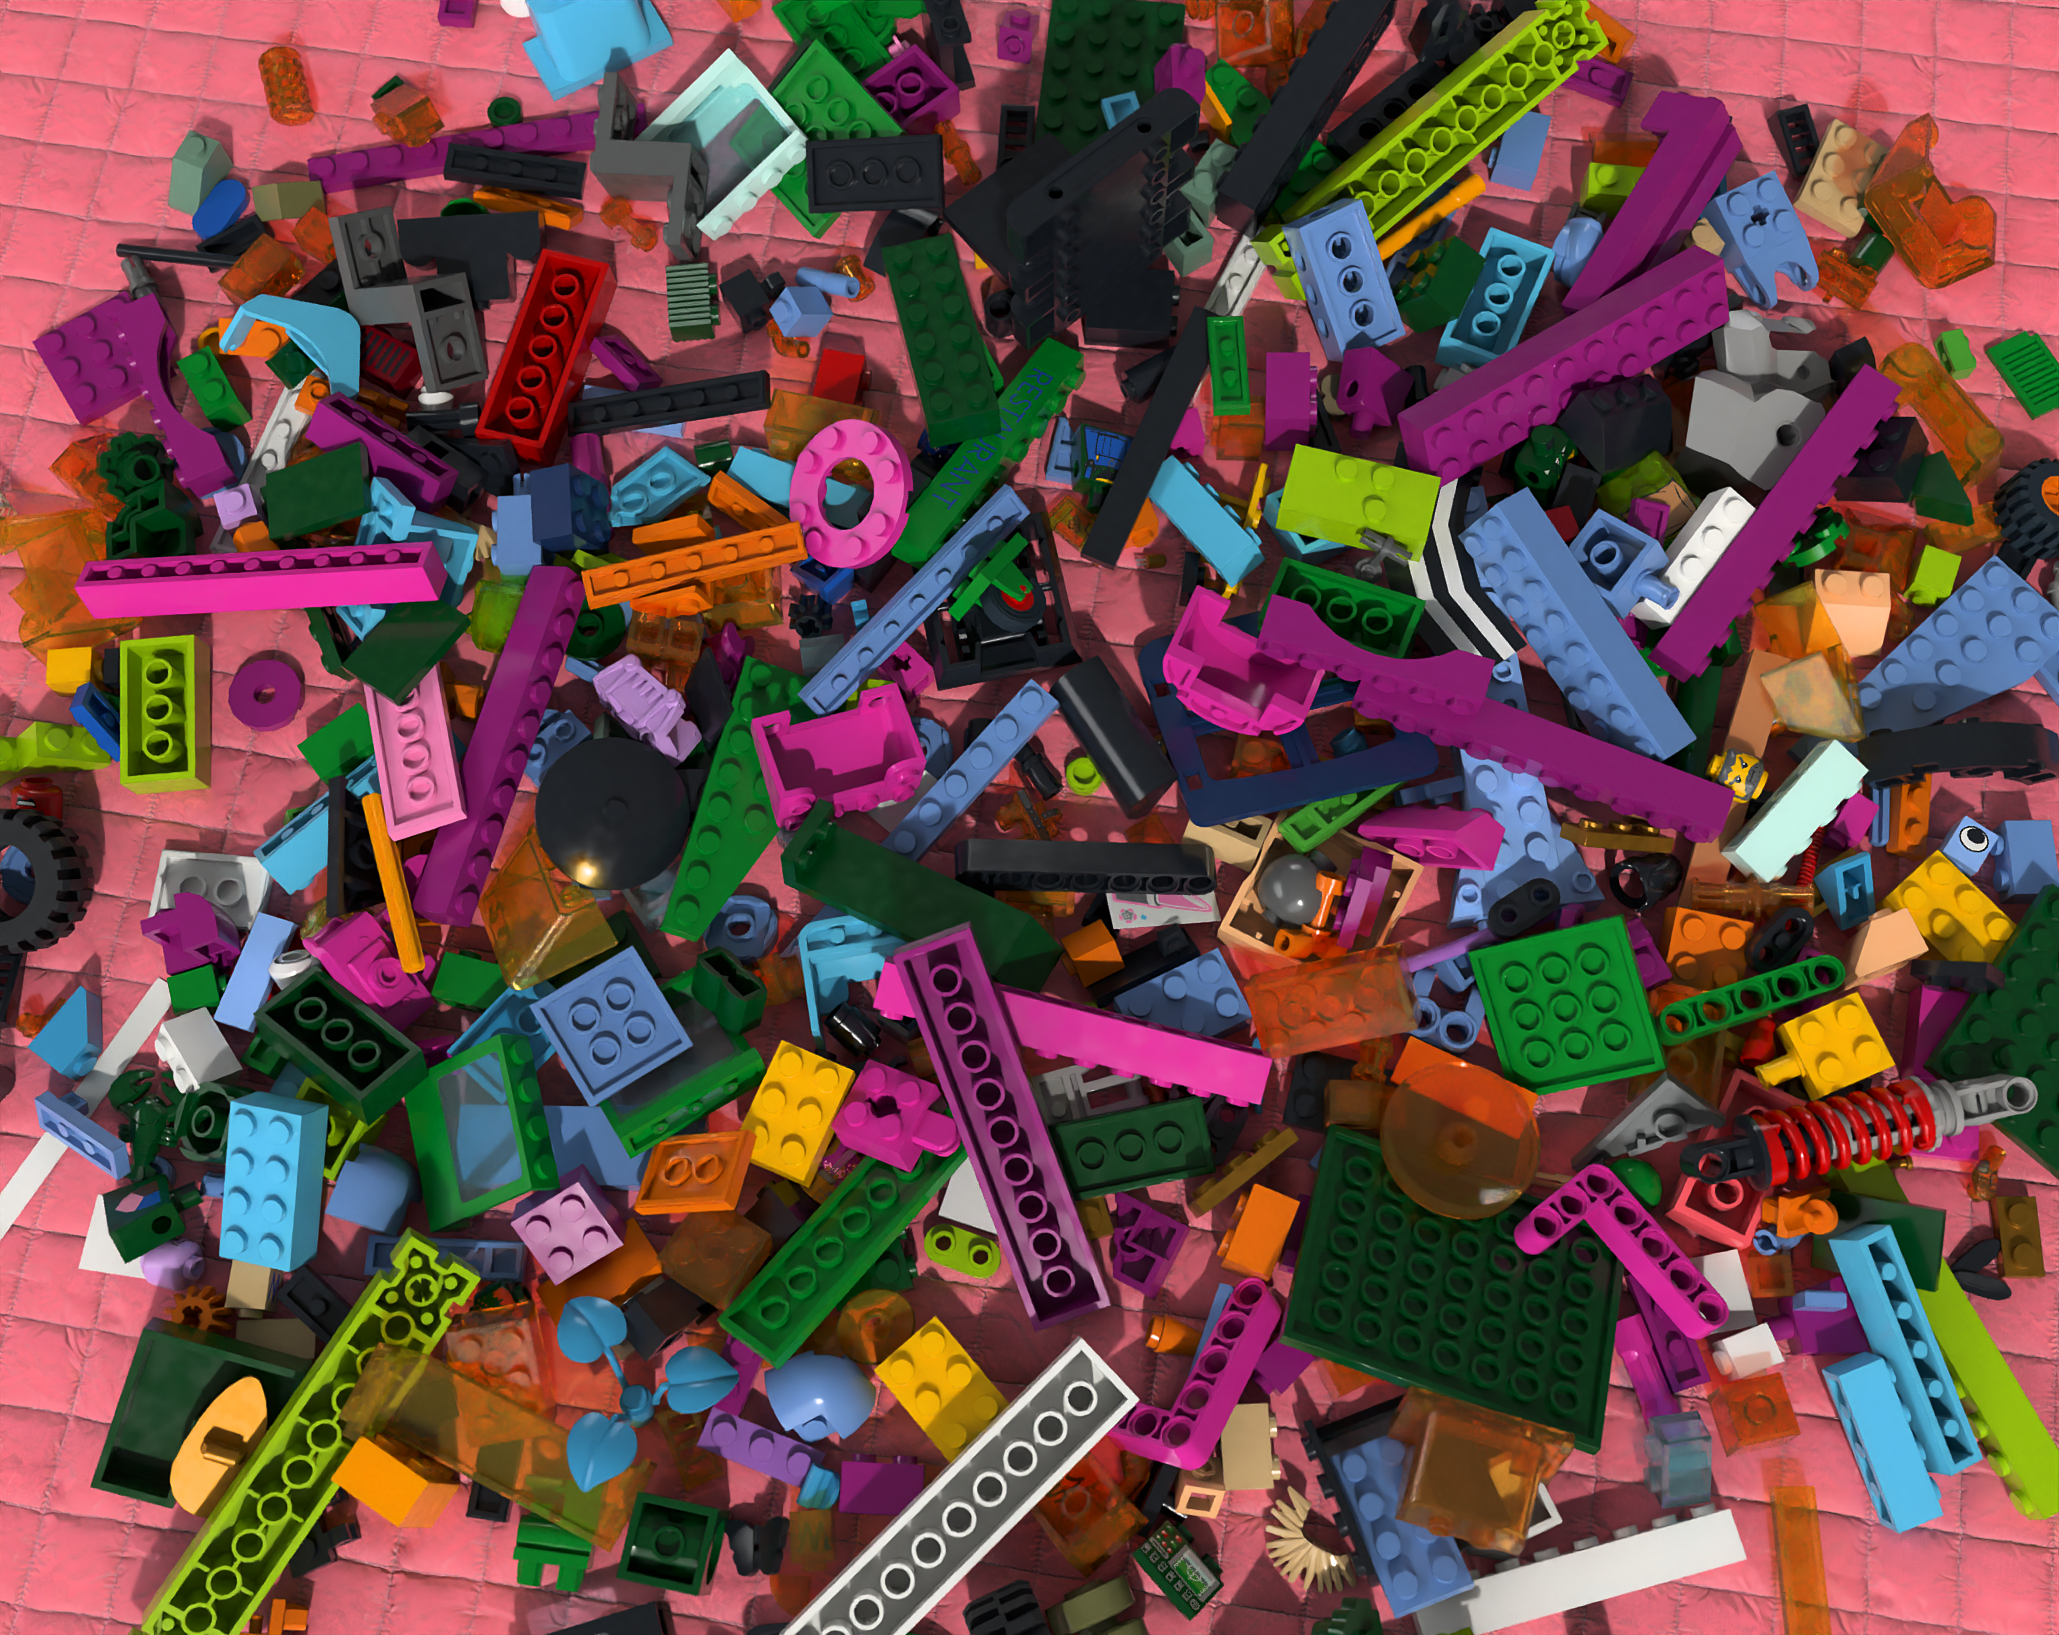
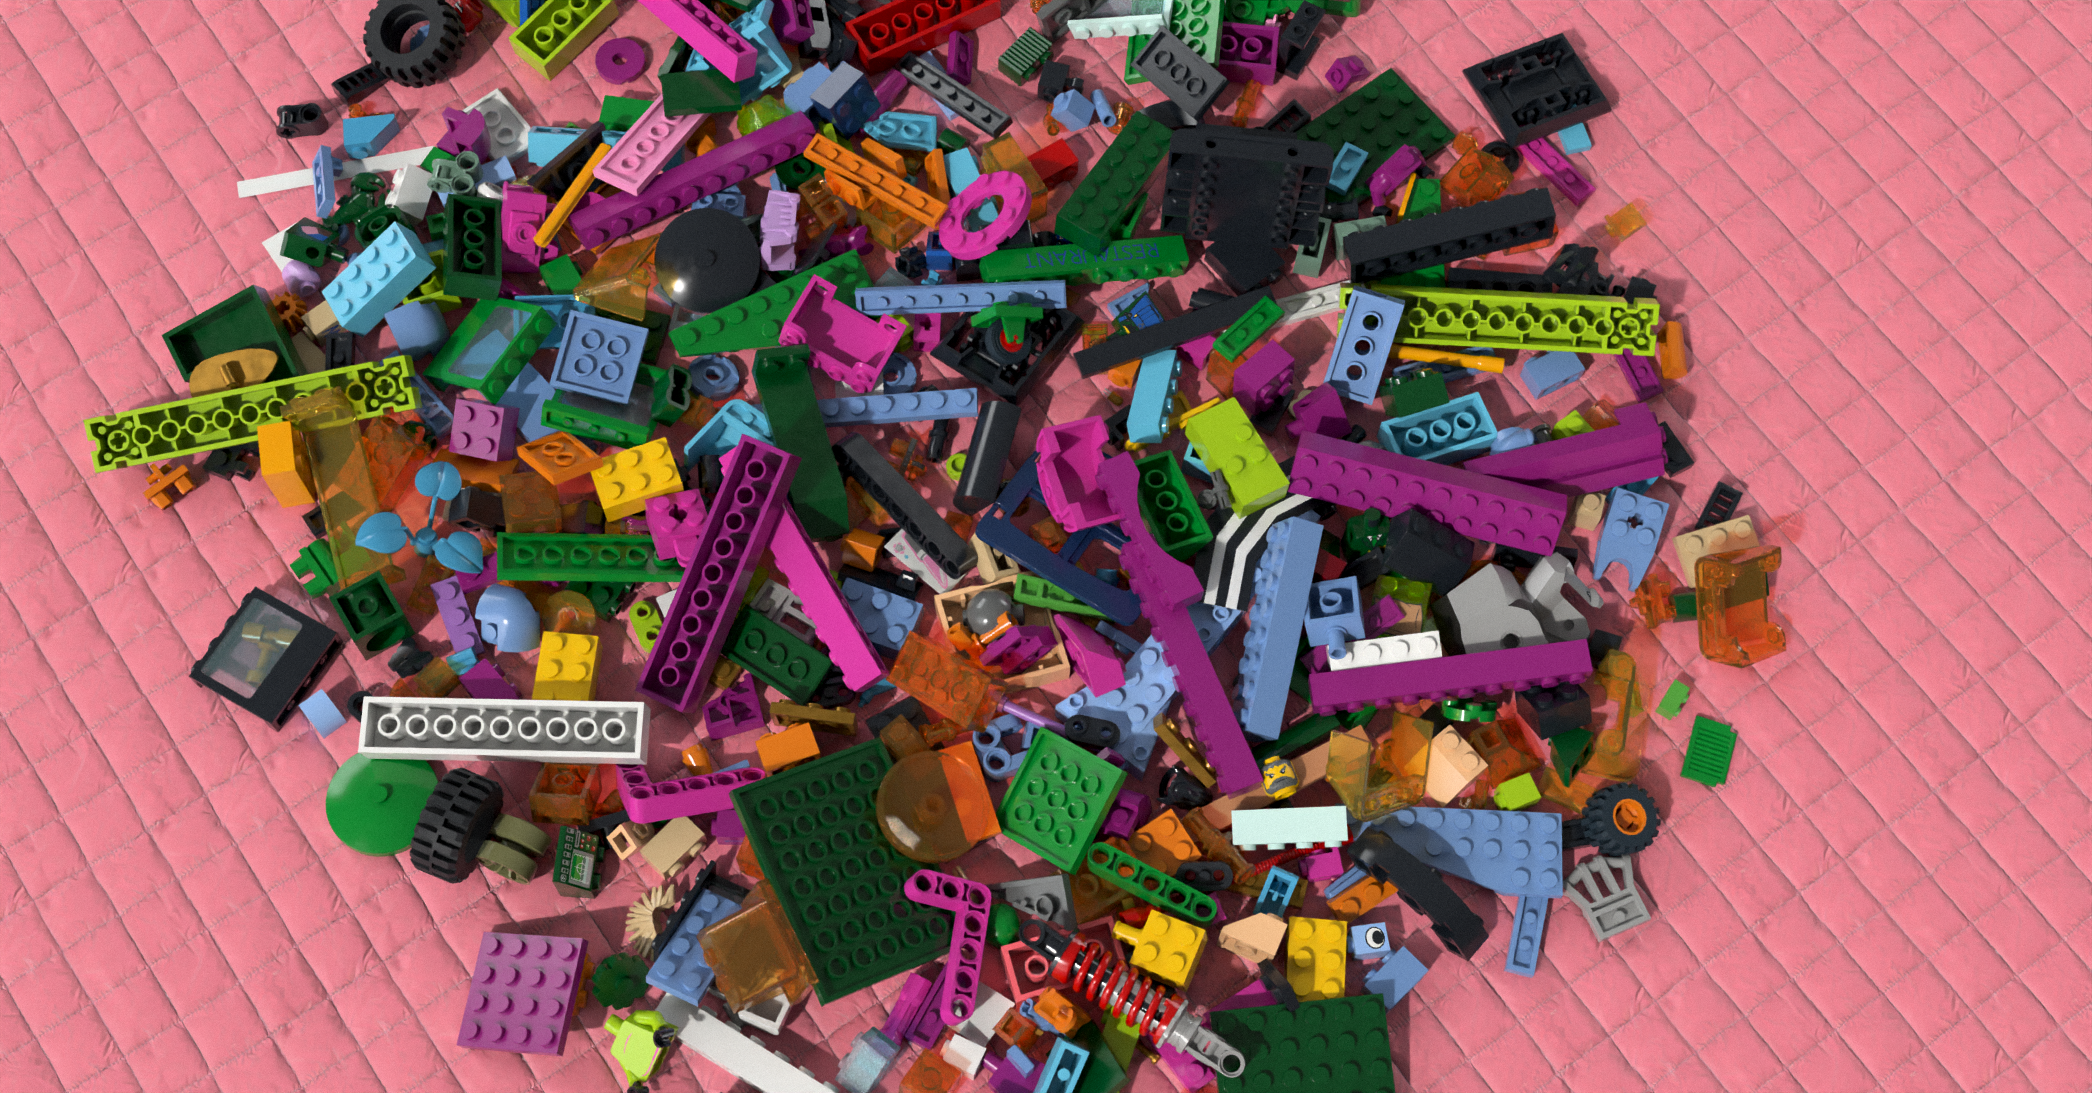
camera: 40 degrees right, 5 degrees down
none -> sand green piece [427,151,483,197]

